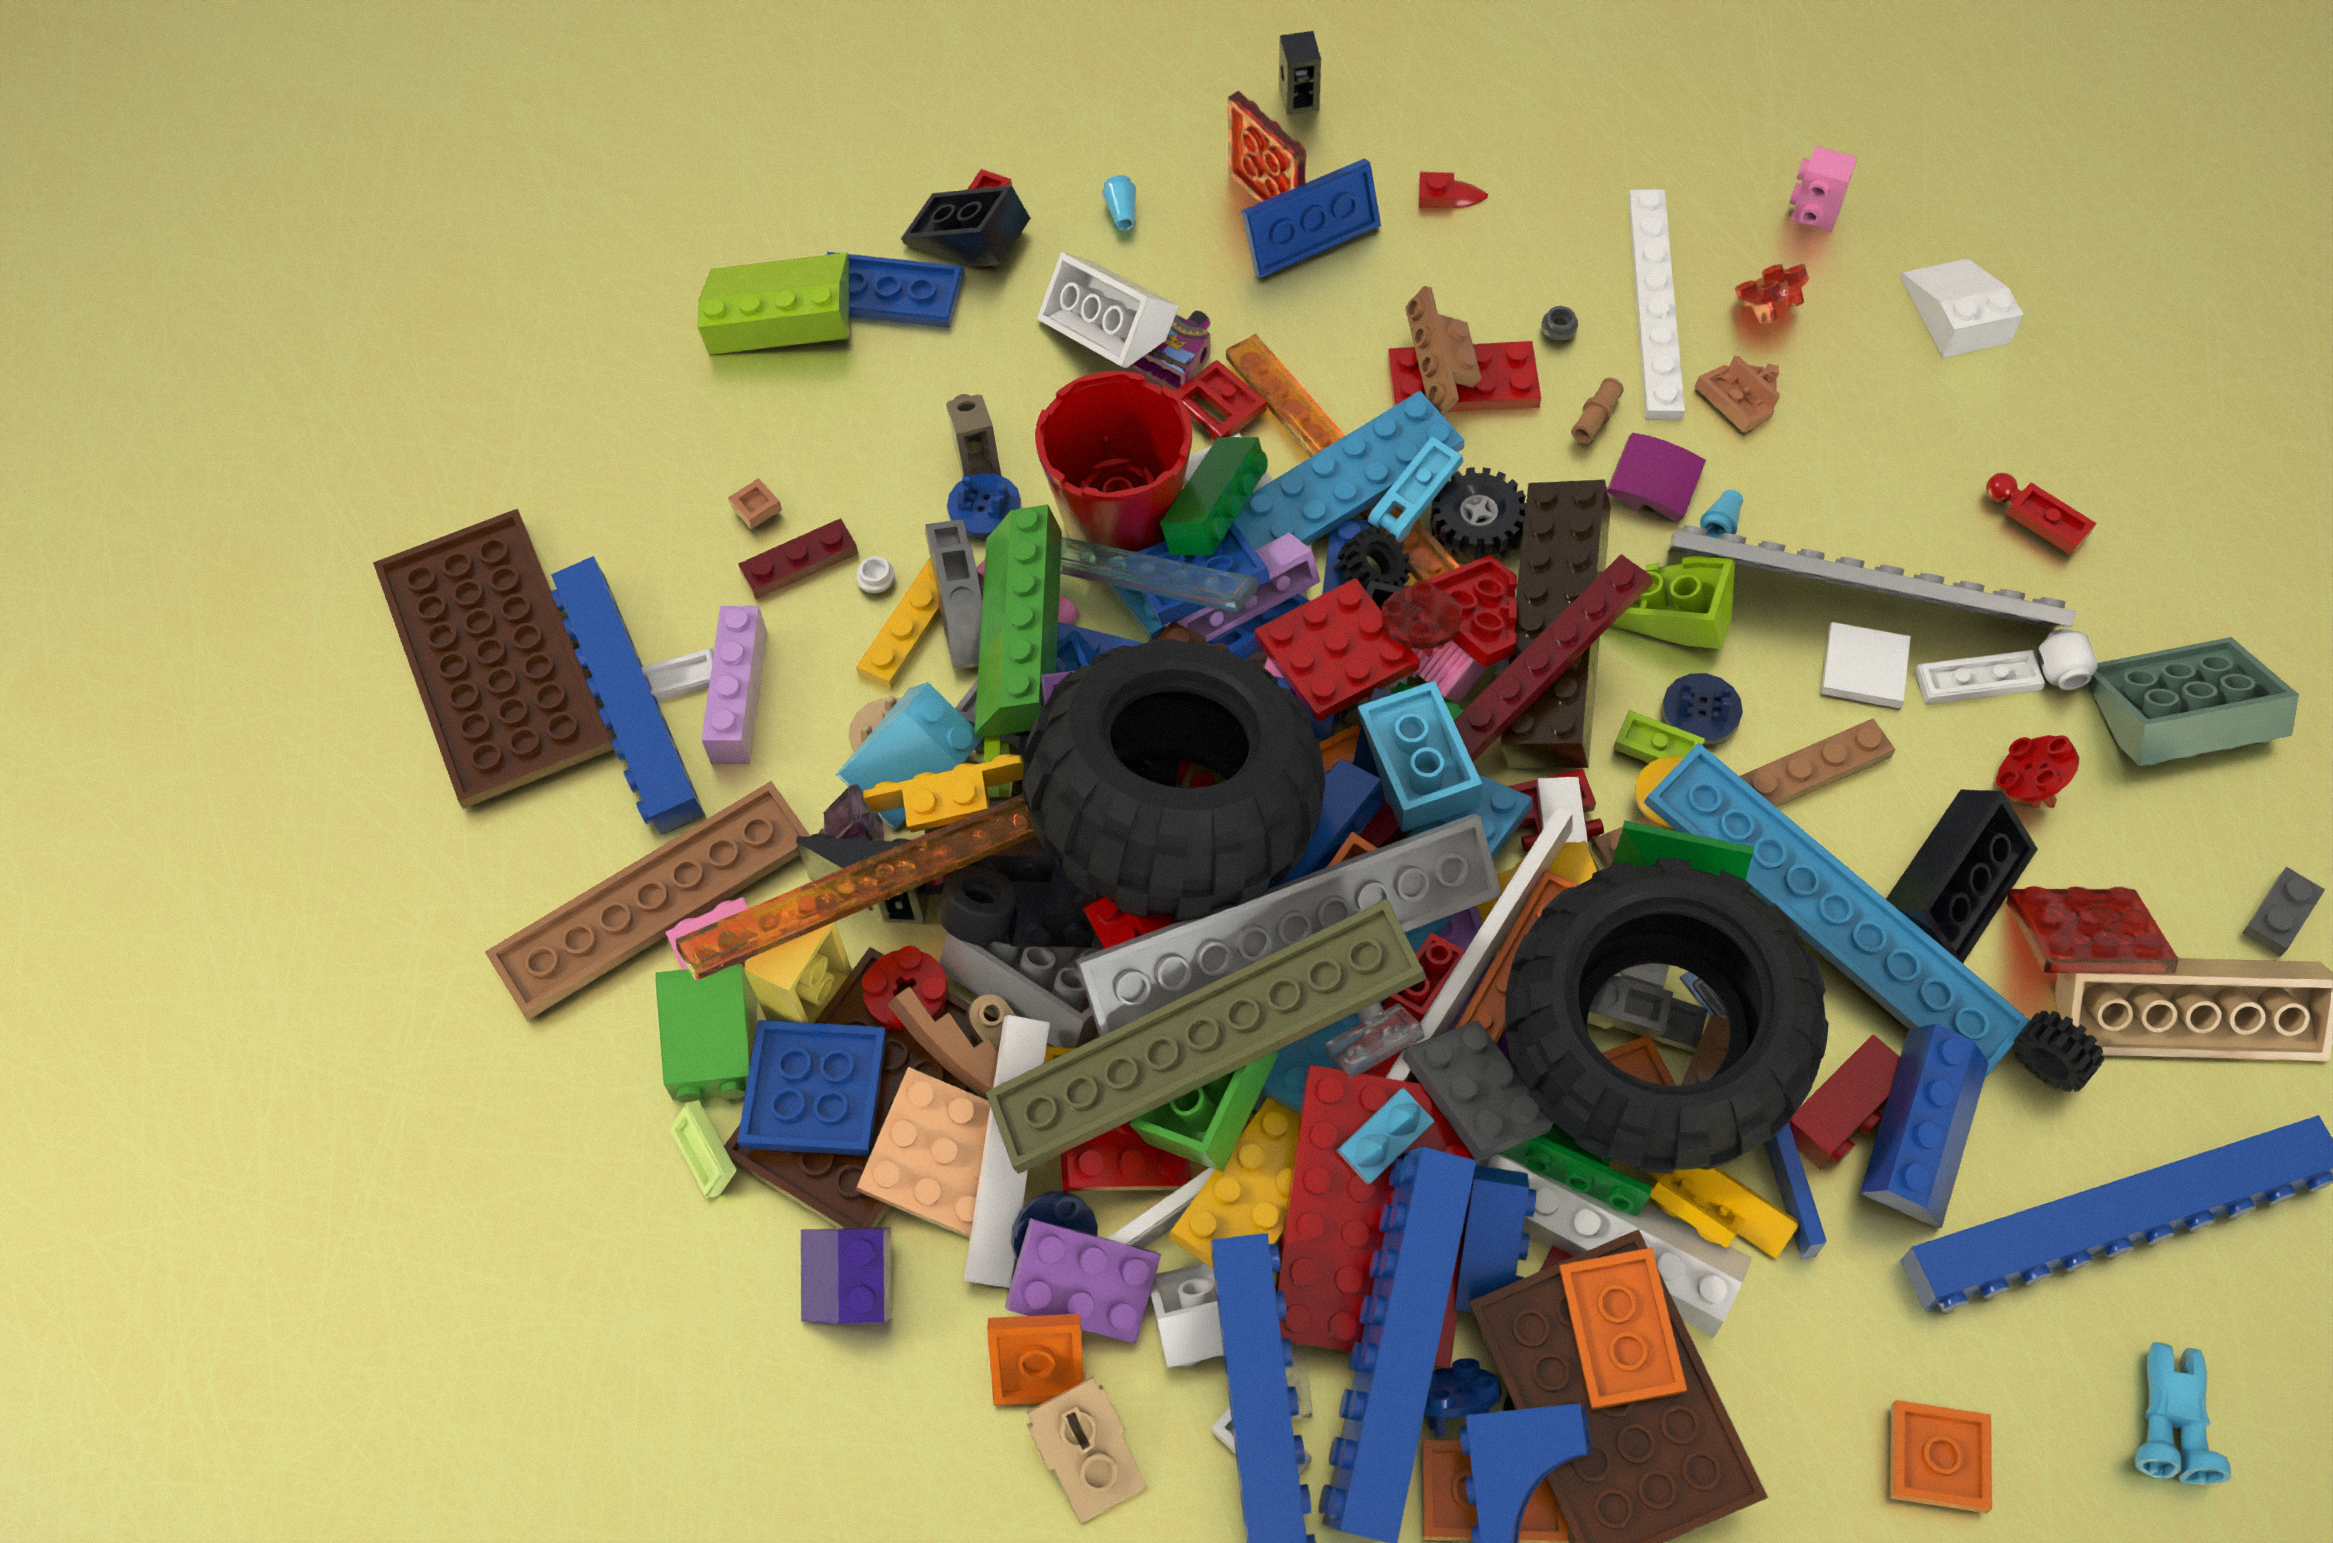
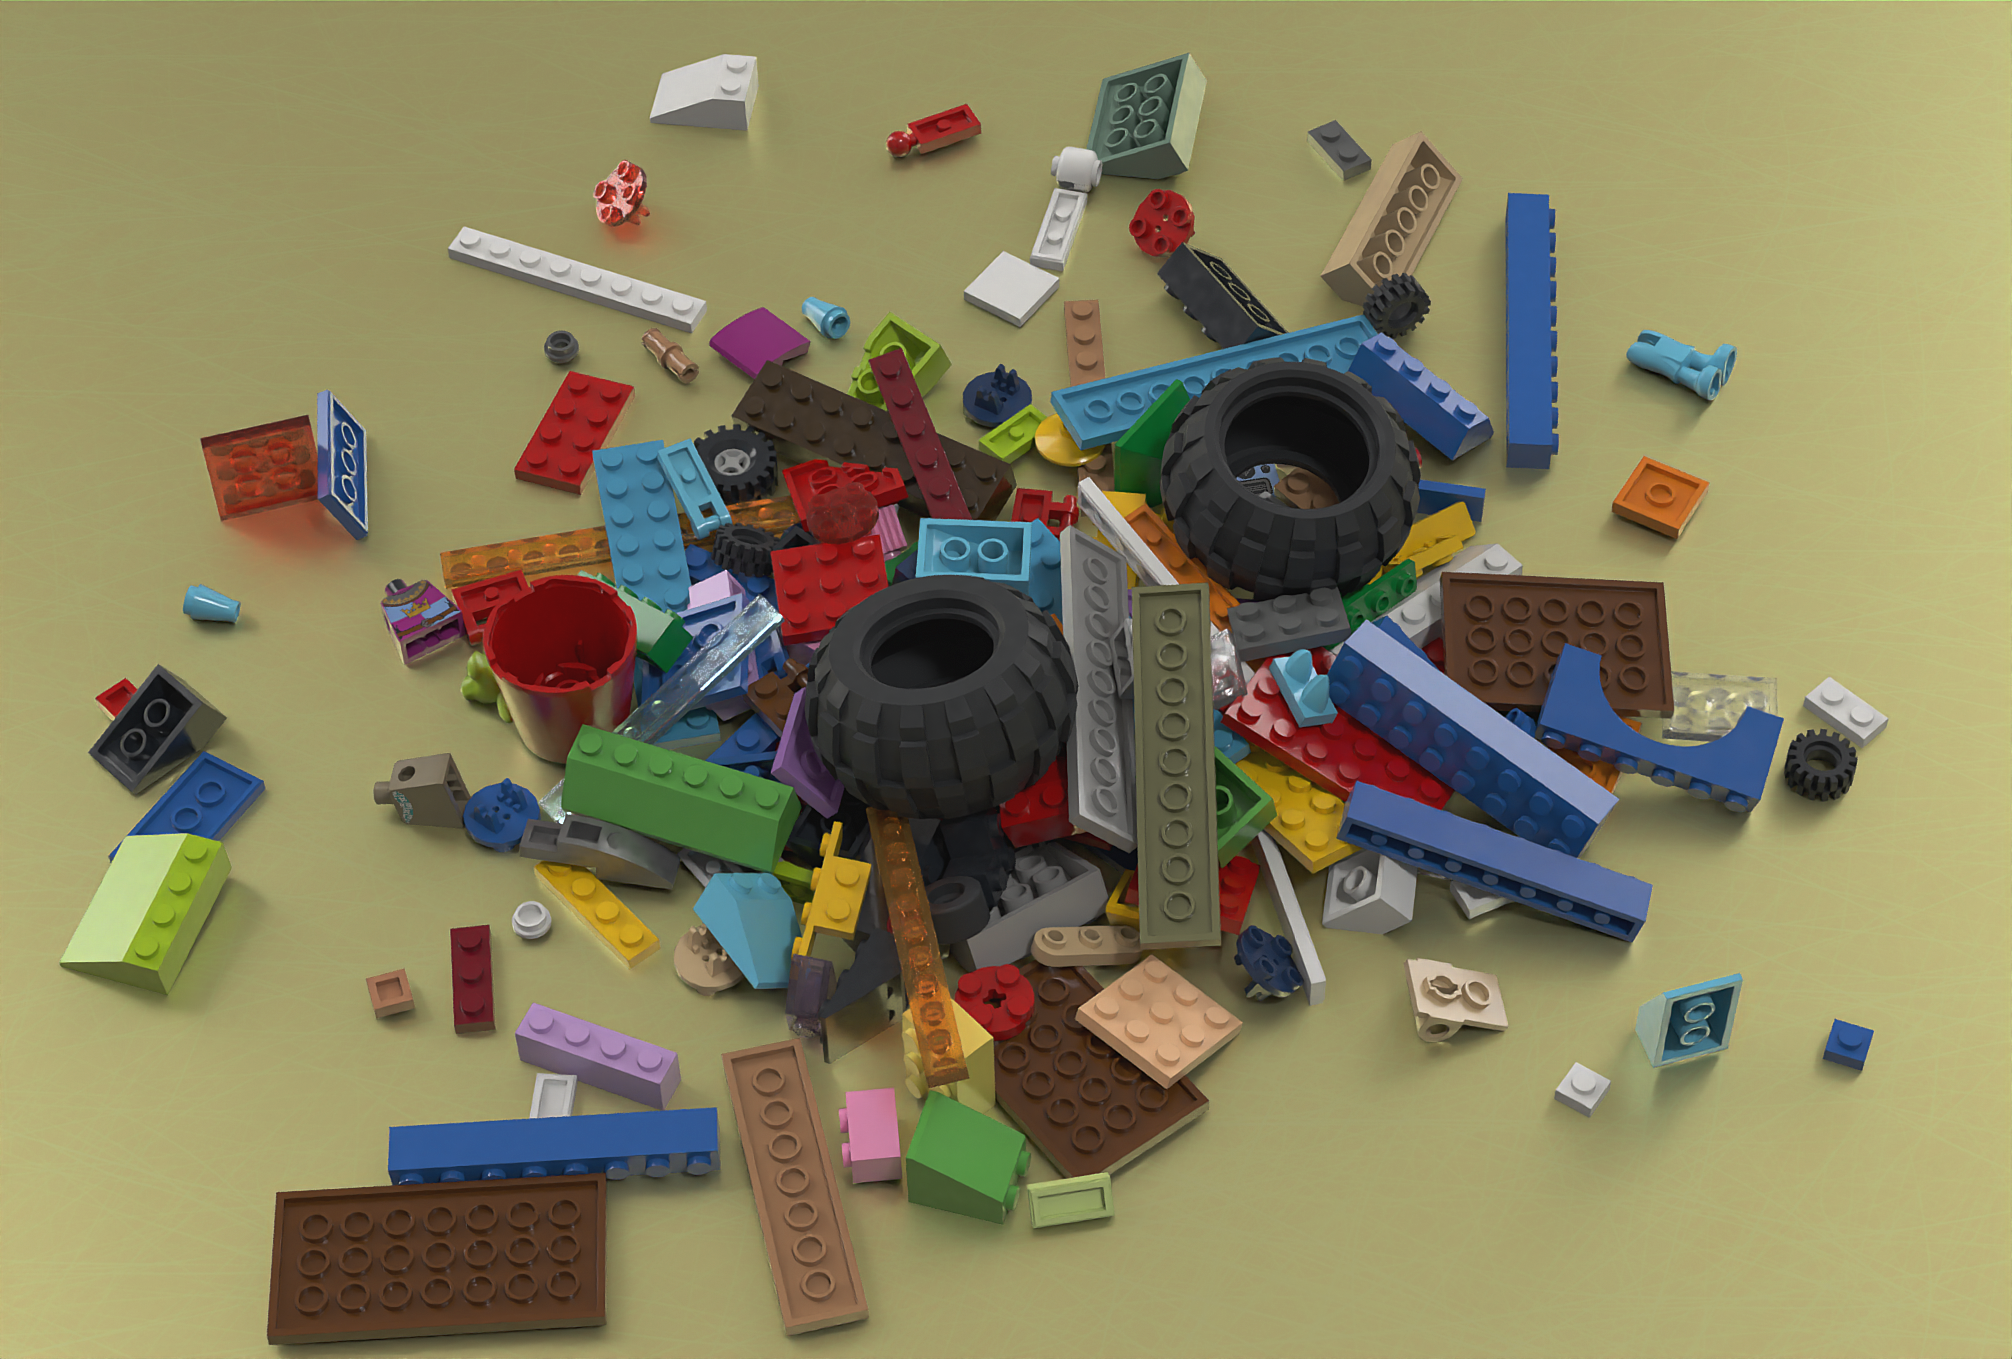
camera: 70 degrees left, 10 degrees down
blue plate [737,1020,887,1156] -> none
dark purple slope [801,1227,892,1324] -> none
medium nougat slope [887,986,998,1100] -> none
white tile [964,1015,1050,1288] -> none
orange plate [987,1314,1085,1405] -> none
medium lavender plate [1004,1218,1161,1344] -> none
white slope [1037,252,1179,368] -> none
black brick [1279,31,1321,115] -> none
medium nougat bracket [1406,286,1482,416] -> none
red plate [1419,172,1488,208] -> none
white tile [1536,777,1588,845] -> none
orange plate [1559,1248,1687,1410] -> none
light grey plate [1668,525,2076,628] -> none
nougat slope [1694,355,1780,433] -> none
bright pink brick [1789,146,1857,232] -> none
clear red plate [2006,886,2179,974] -> none

